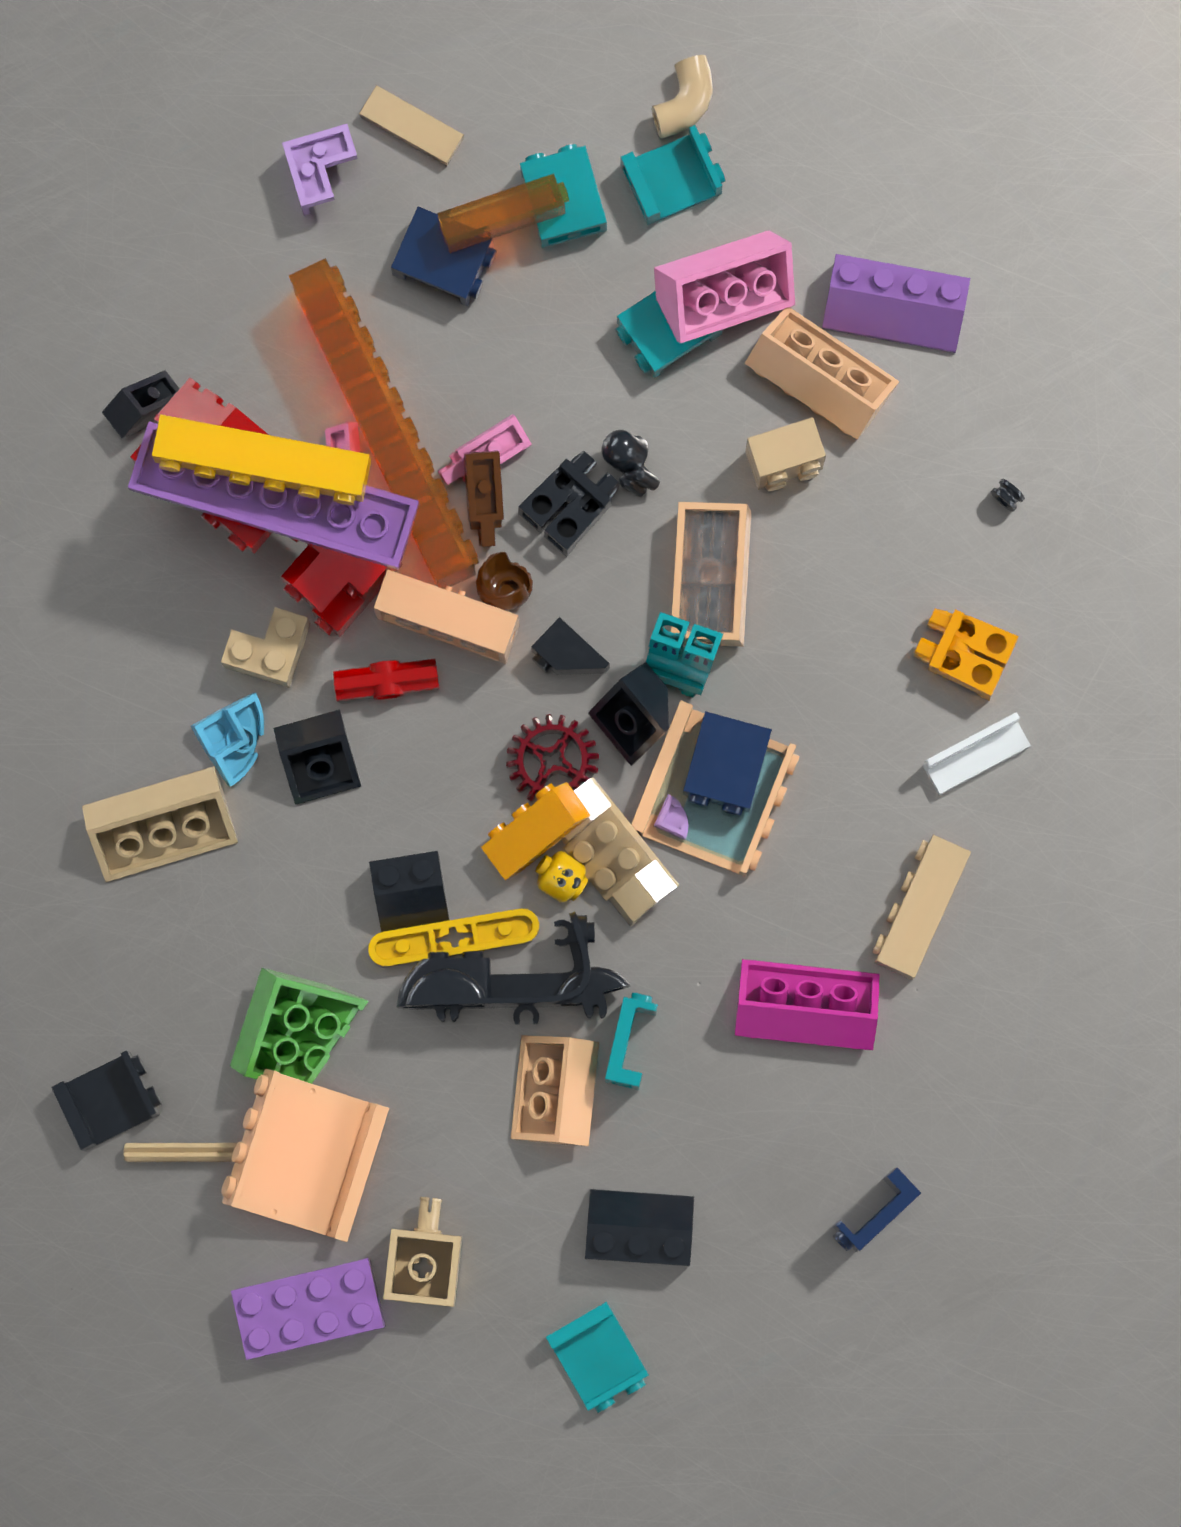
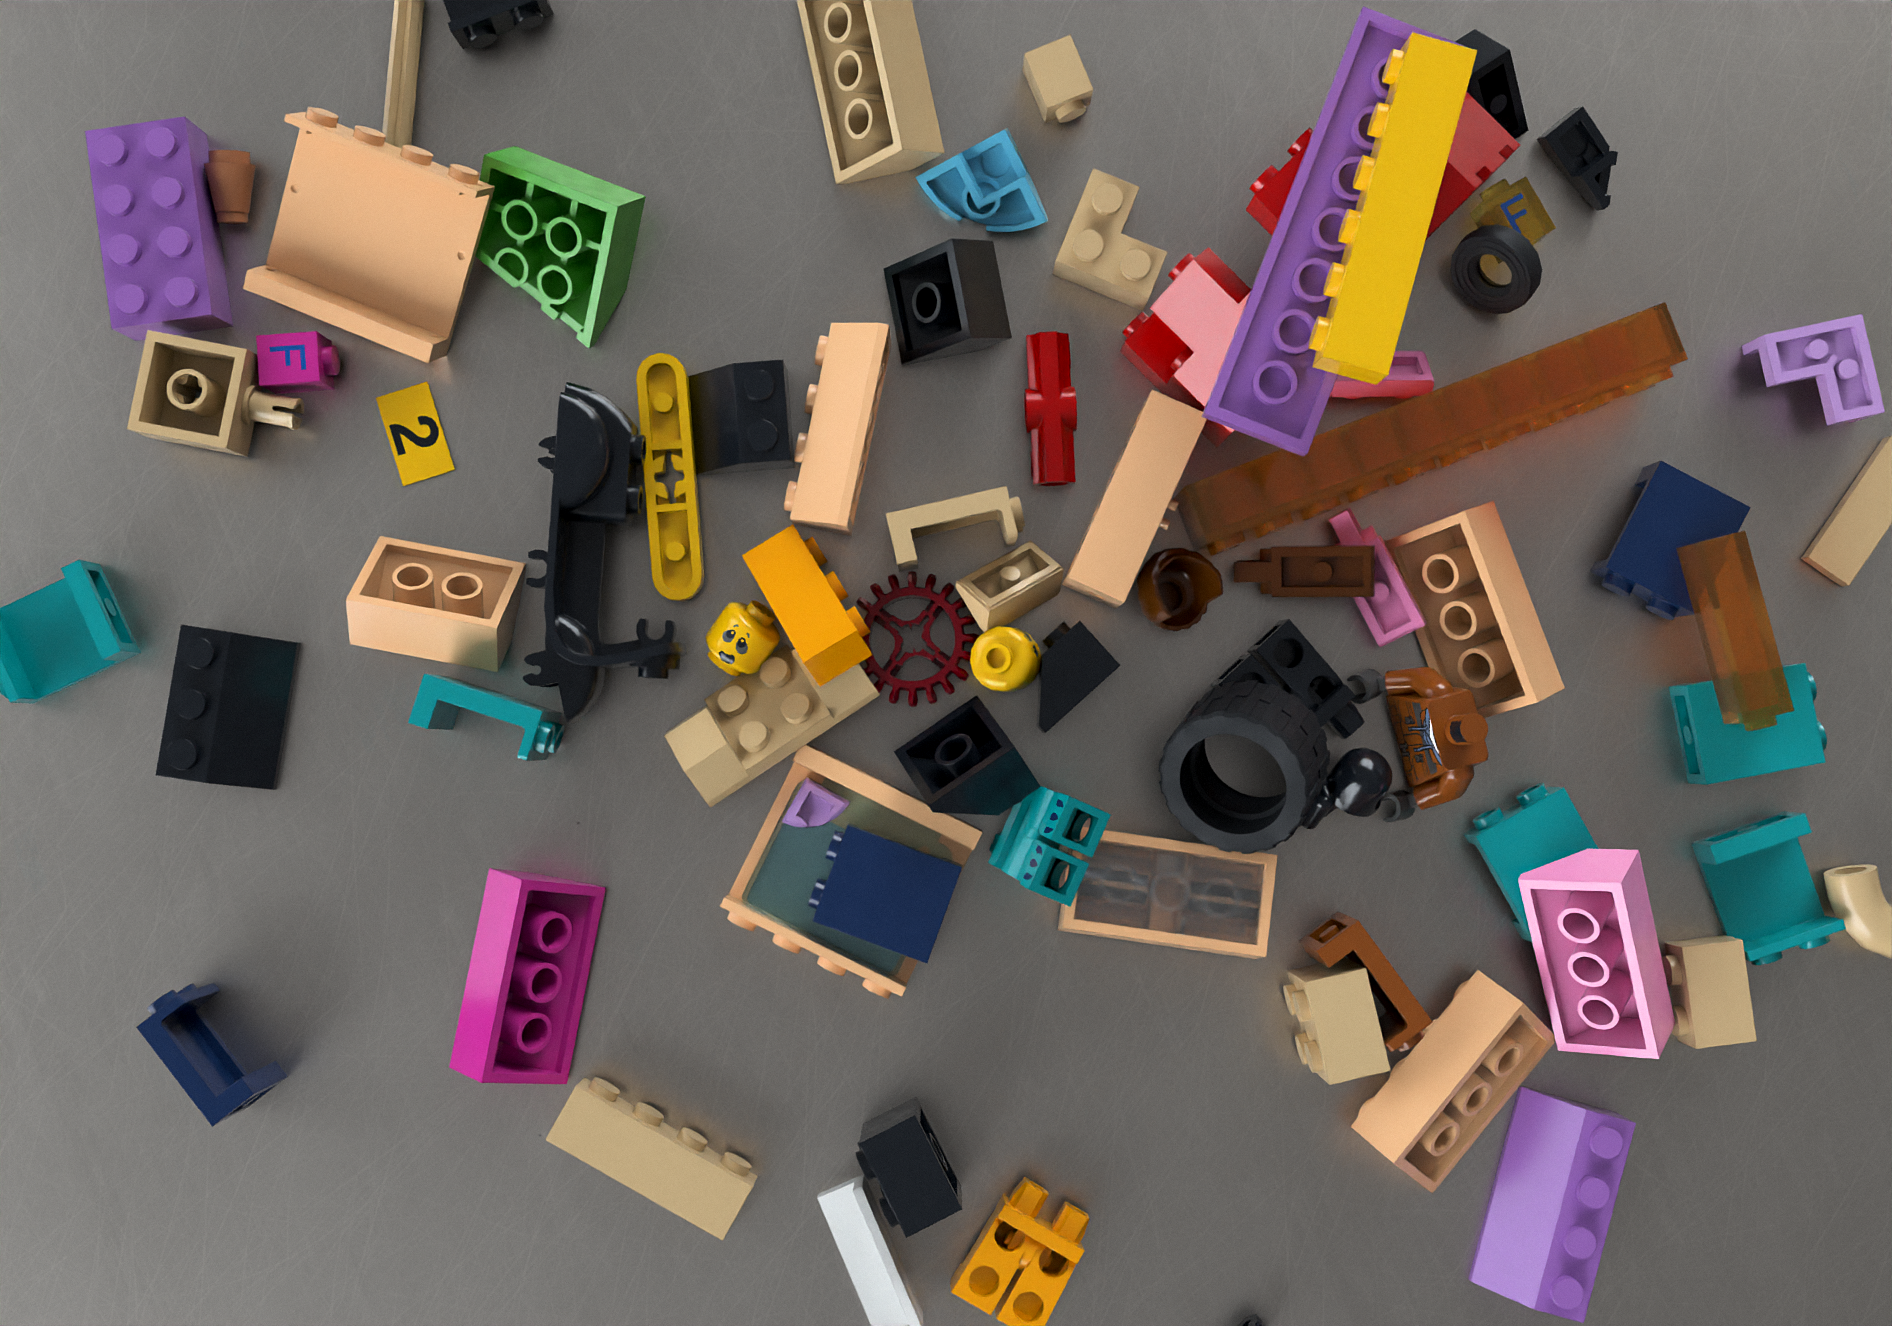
camera: 90 degrees right, 5 degrees up
none -> nougat cone [204,150,256,224]
none -> dark pink brick [256,331,340,394]
none -> yellow sticker [376,382,455,486]
none -> light nougat slope [784,323,892,536]
none -> black brick [855,1097,962,1238]
none -> tan panel [886,486,1025,572]
none -> tan slope [955,540,1064,632]
none -> yellow head [970,626,1041,692]
none -> tan brick [1022,34,1093,123]
none -> black tyre [1158,680,1330,854]
none -> dark orange panel [1298,912,1433,1052]
none -> dark orange torso [1347,667,1489,822]
none -> light nougat slope [1384,501,1565,718]
none -> black tyre [1450,224,1542,314]
none -> clear yellow brick [1470,176,1556,264]
none -> black slope [1537,106,1618,211]
none -> tan brick [1662,935,1757,1049]

